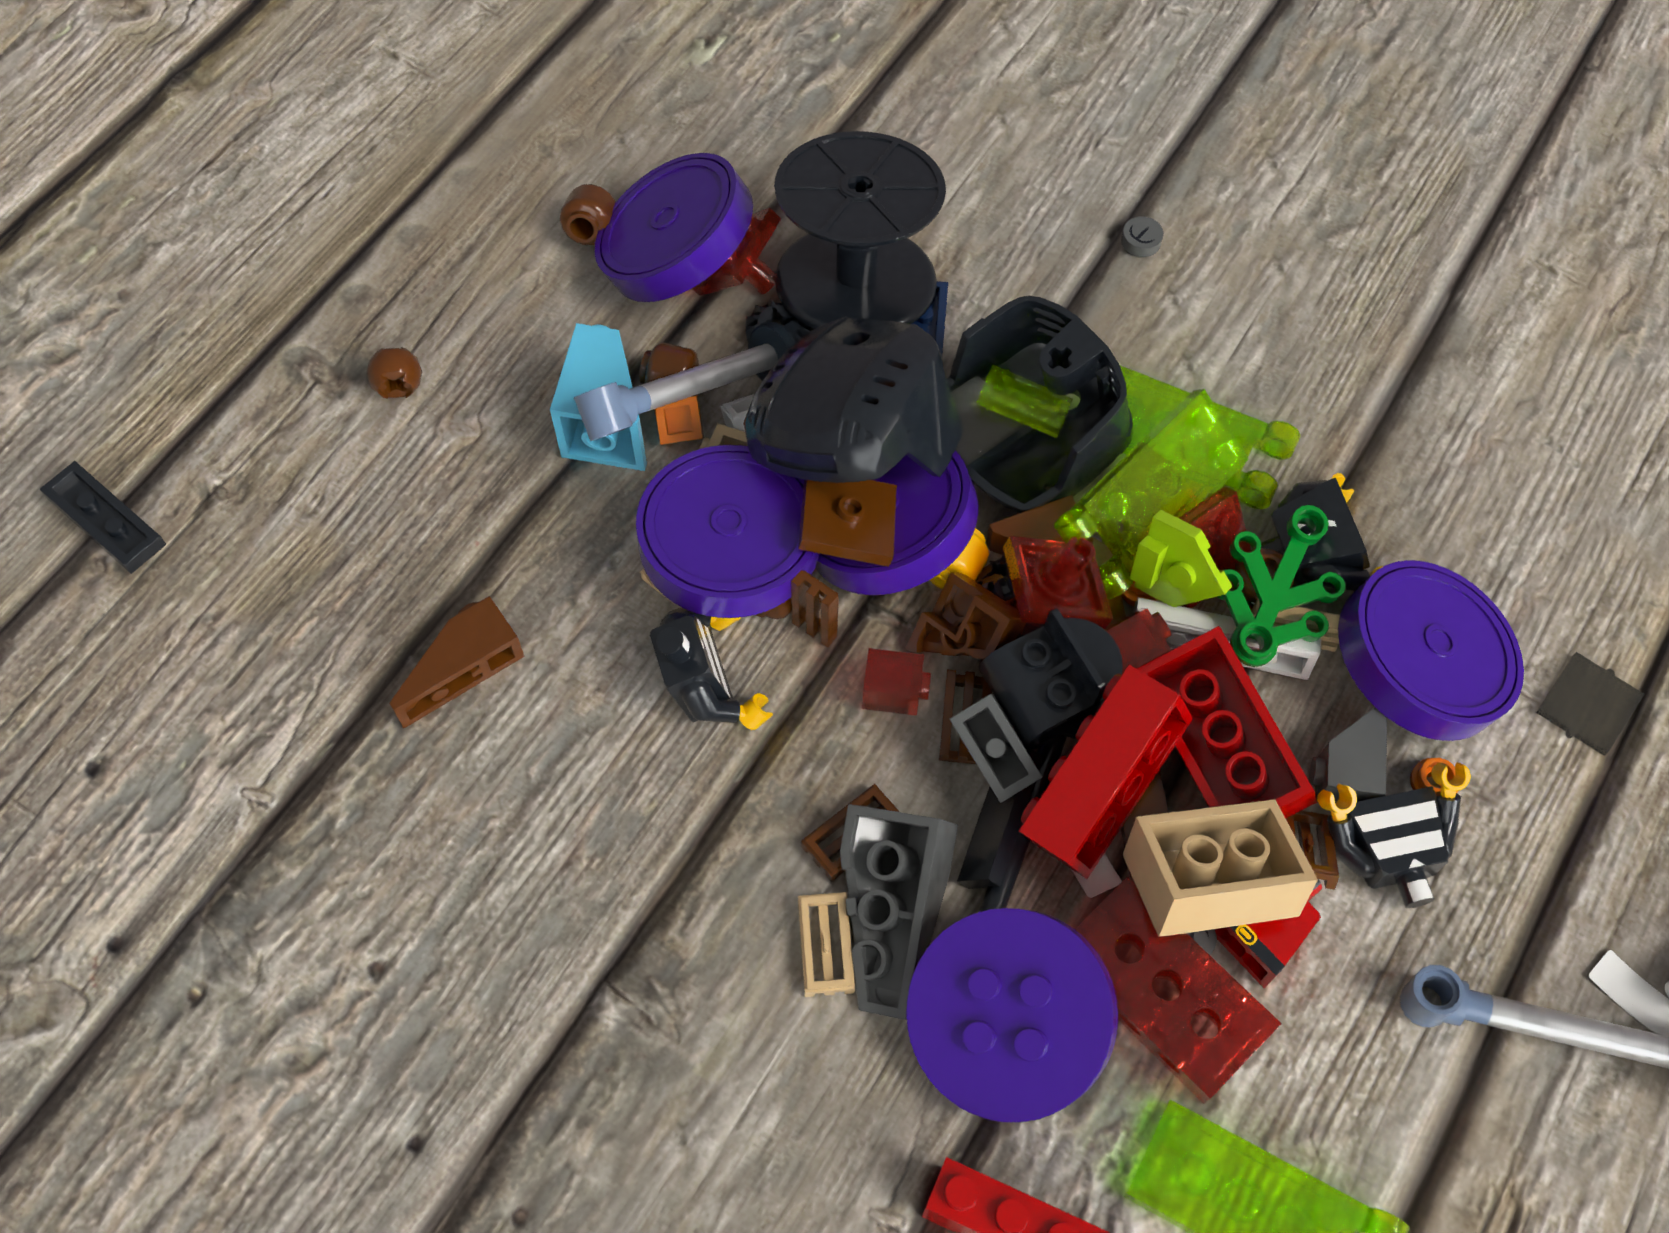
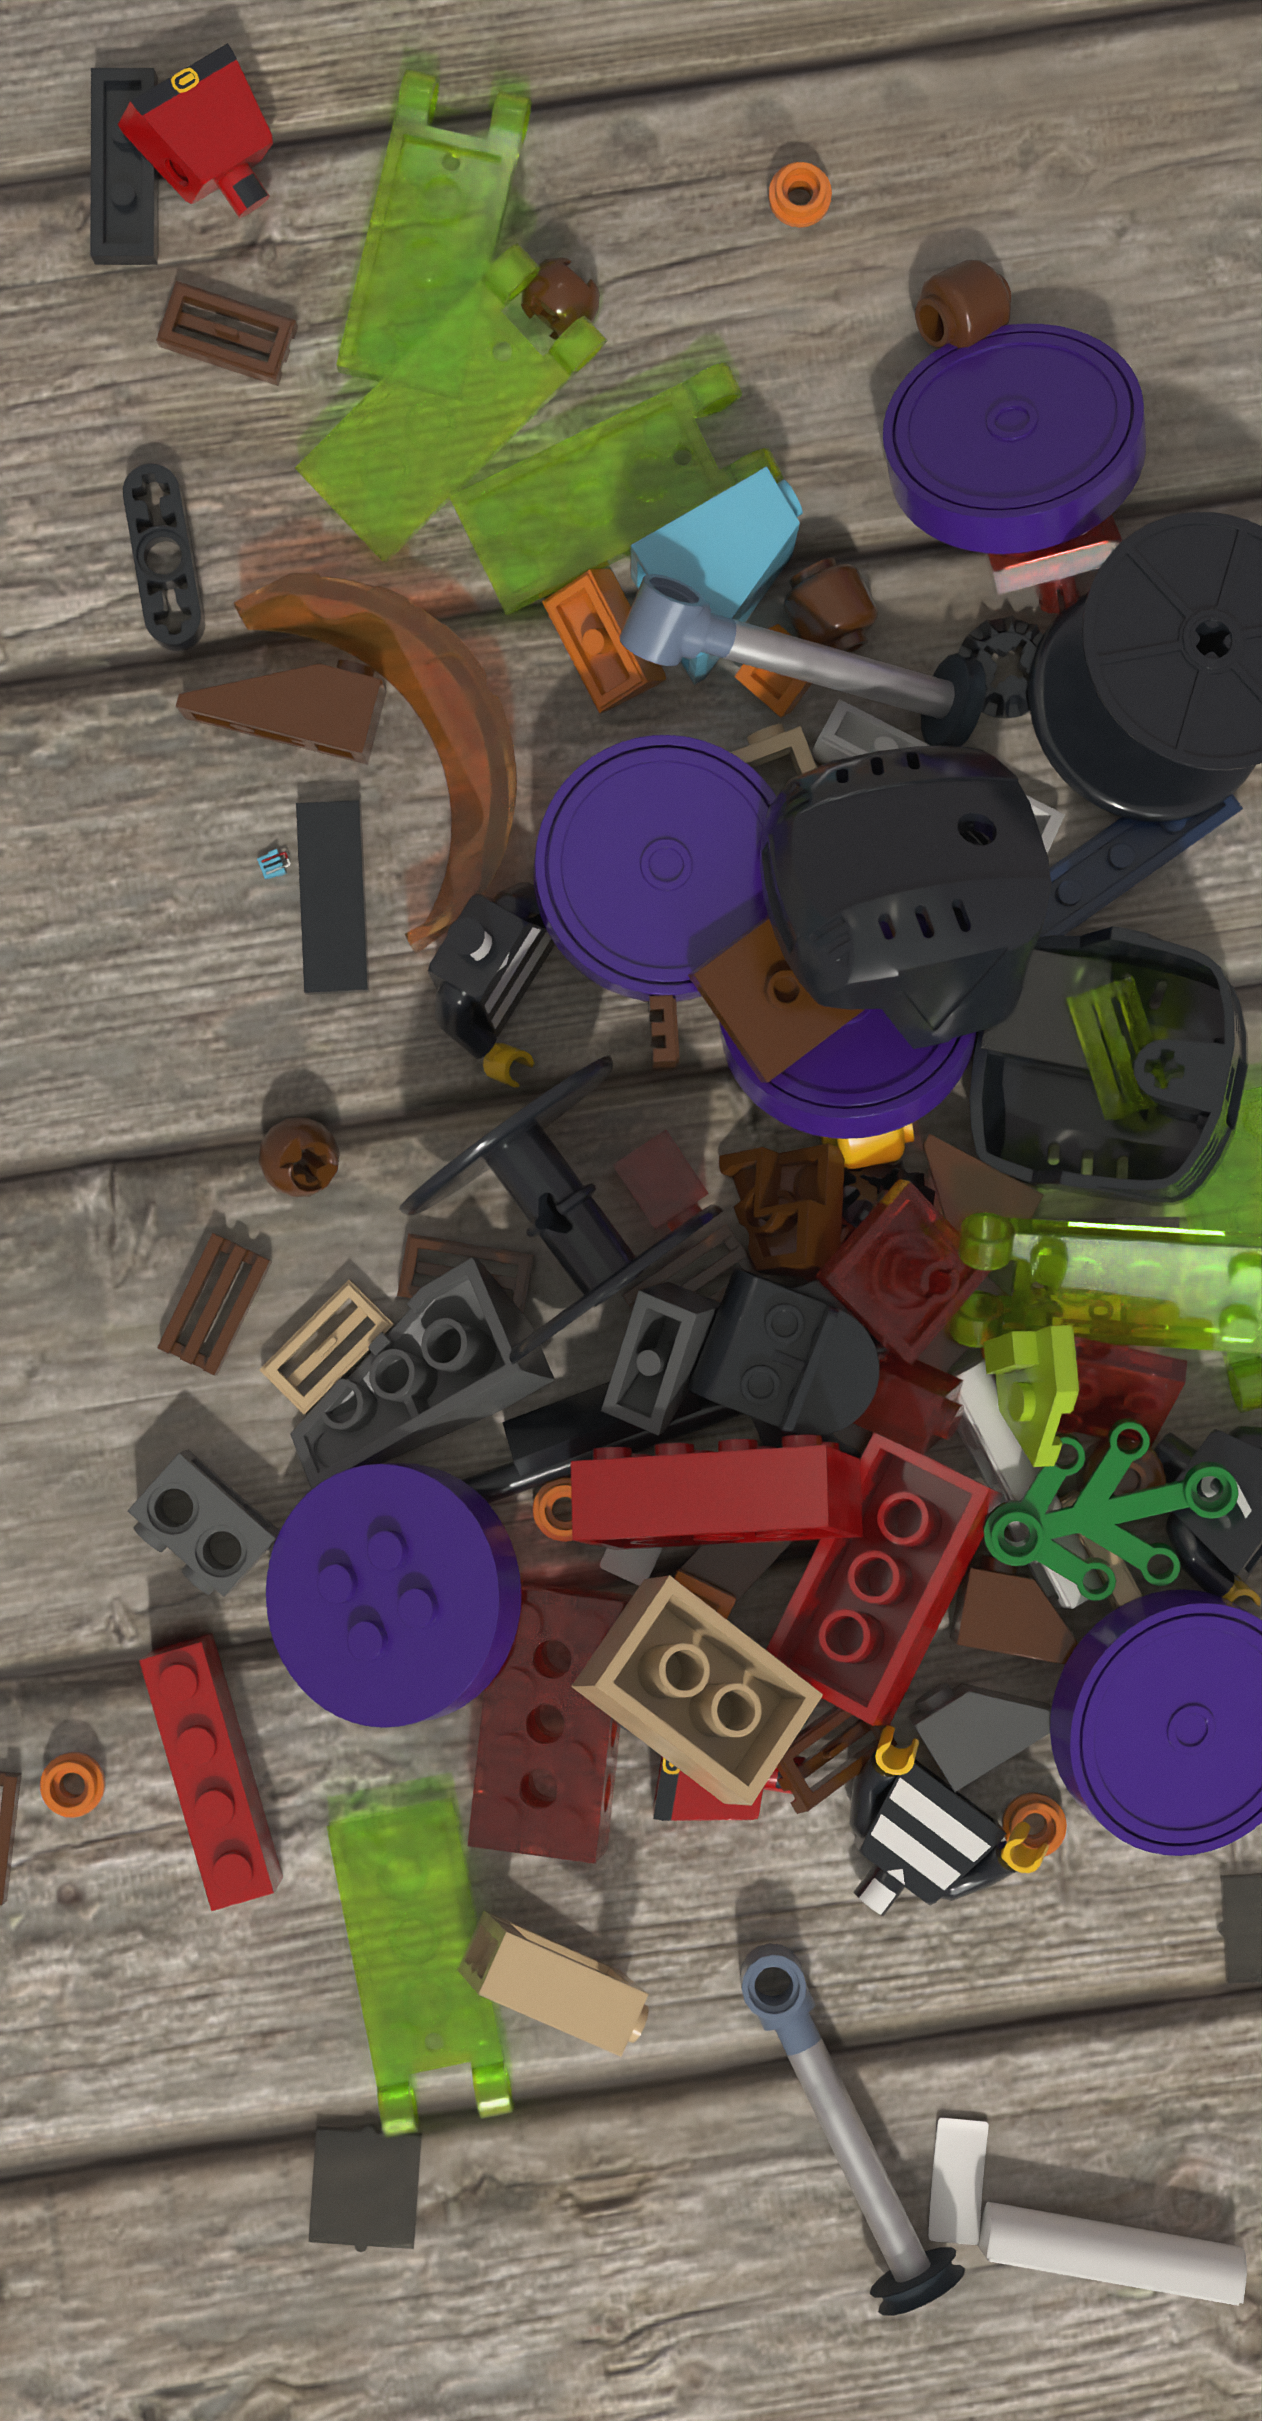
camera: 50 degrees right, 25 degrees up
none -> red torso [118,43,273,218]
none -> black beam [123,463,205,651]
none -> dark grey brick [127,1449,280,1597]
none -> reddish brown tile [156,281,298,386]
none -> reddish brown tile [157,1233,272,1376]
none -> clear orange windscreen [234,573,517,953]
none -> medium azure piece [257,849,290,880]
none -> reddish brown piece [258,1118,340,1197]
none -> clear neon green hinge [295,243,607,563]
none -> black tile [296,800,370,995]
none -> clear neon green hinge [336,69,532,401]
none -> black piece [399,1055,724,1365]
none -> clear neon green hinge [449,363,784,616]
none -> tan window [457,1910,649,2057]
none -> orange plate [533,1477,572,1542]
none -> orange slope [542,568,666,713]
none -> orange plate [768,162,832,228]
none -> reddish brown slope [950,1554,1079,1665]

